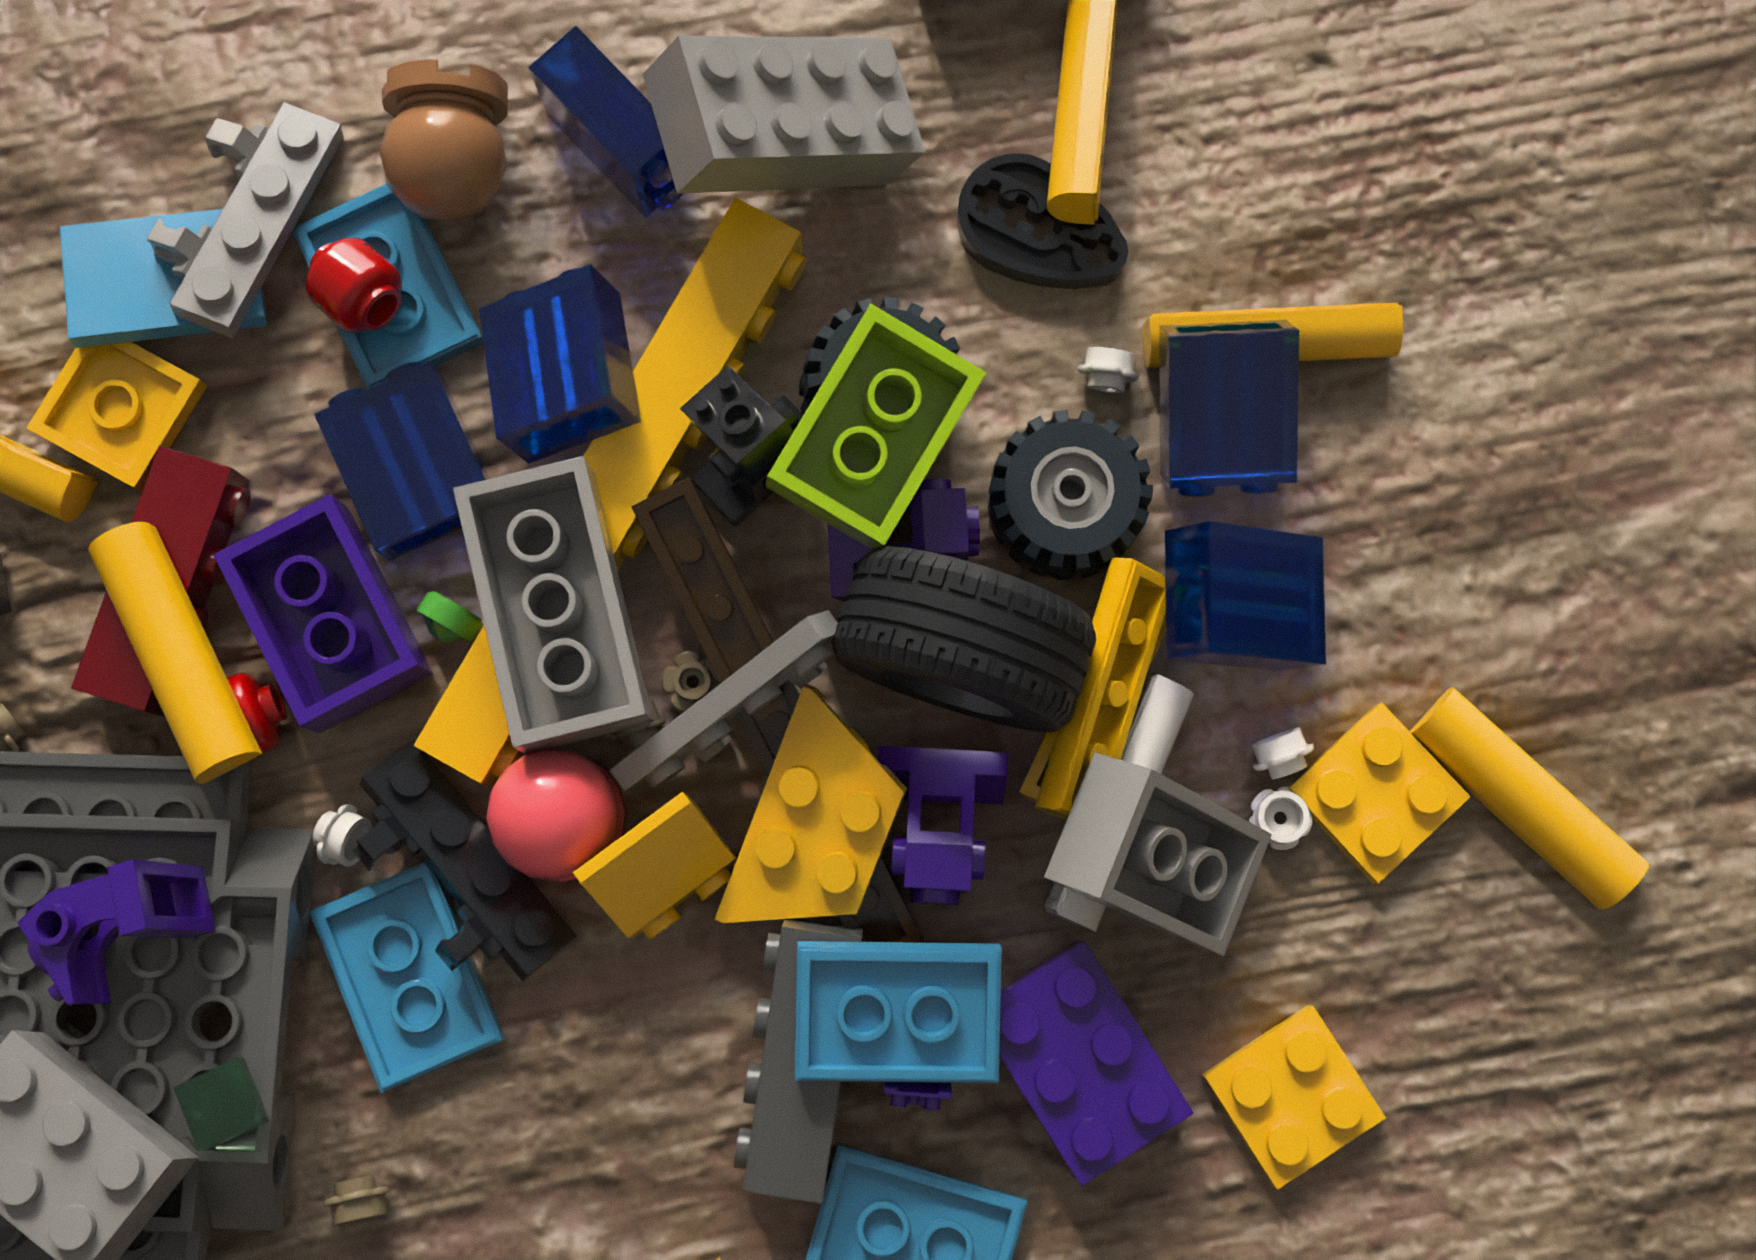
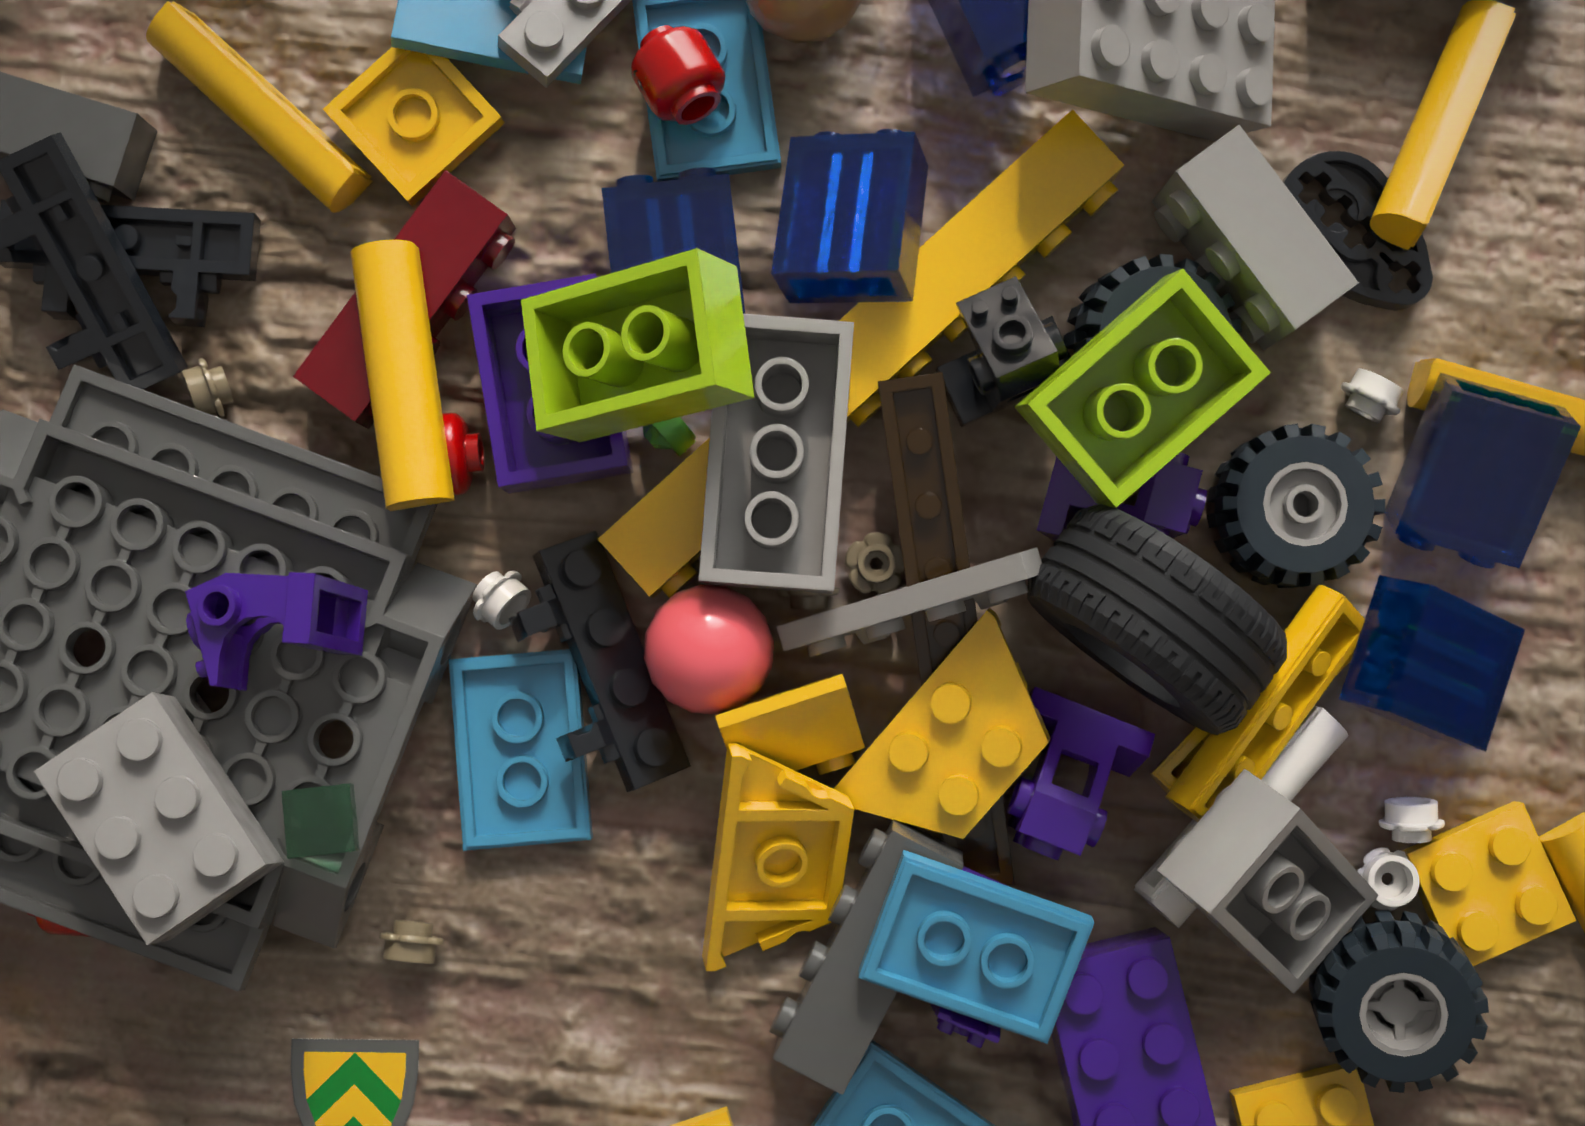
camera: 15 degrees right, 5 degrees up
none -> lime brick [521,248,755,442]
none -> yellow wing [702,743,854,971]
none -> light grey brick [1152,125,1359,351]
none -> black wheel [1309,910,1489,1093]

